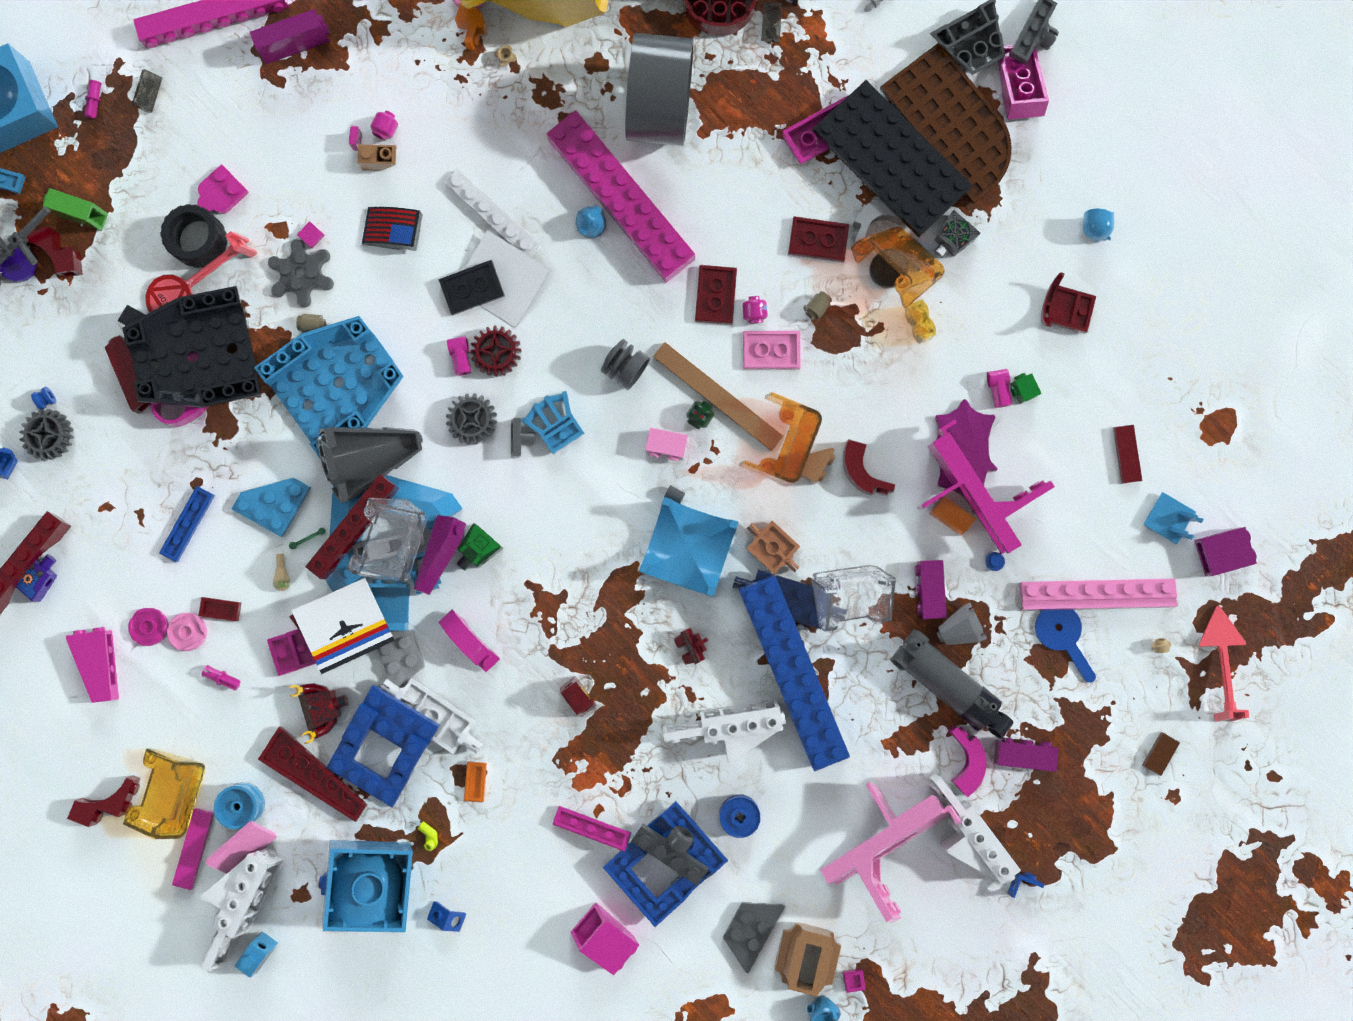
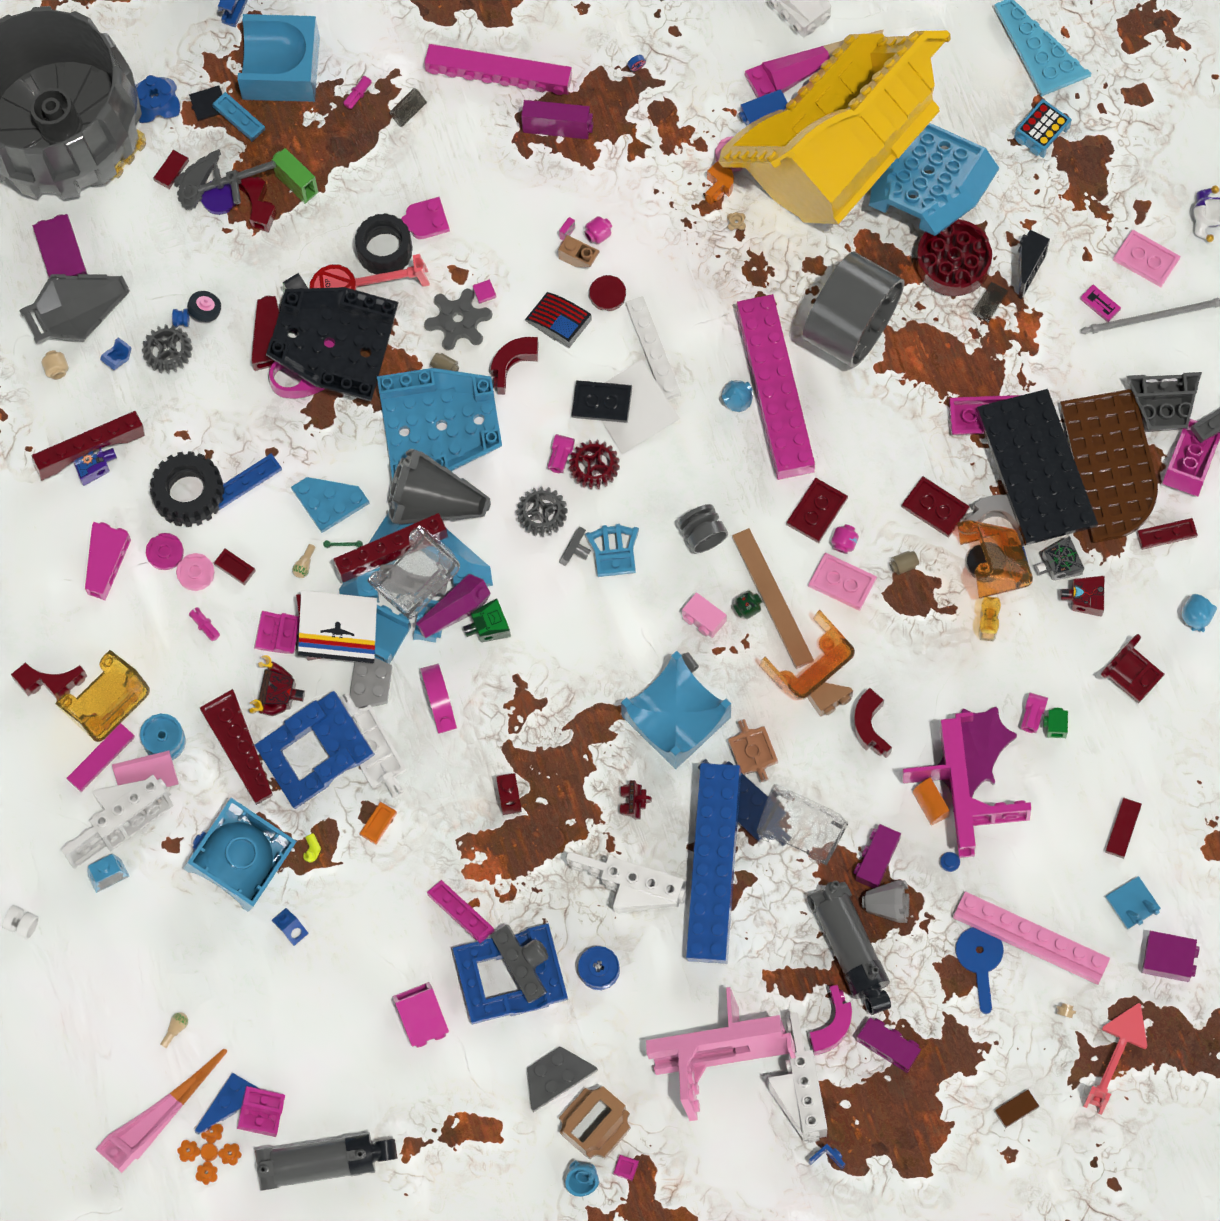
camera: 30 degrees right, 15 degrees down
none -> black tyre [150,451,224,527]
none -> black wheel [187,291,221,322]
none -> dark red arch [491,337,539,395]
none -> dark red tile [590,275,626,311]
none -> dark red torso [1060,576,1105,617]
none -> dark red tile [1137,518,1198,550]

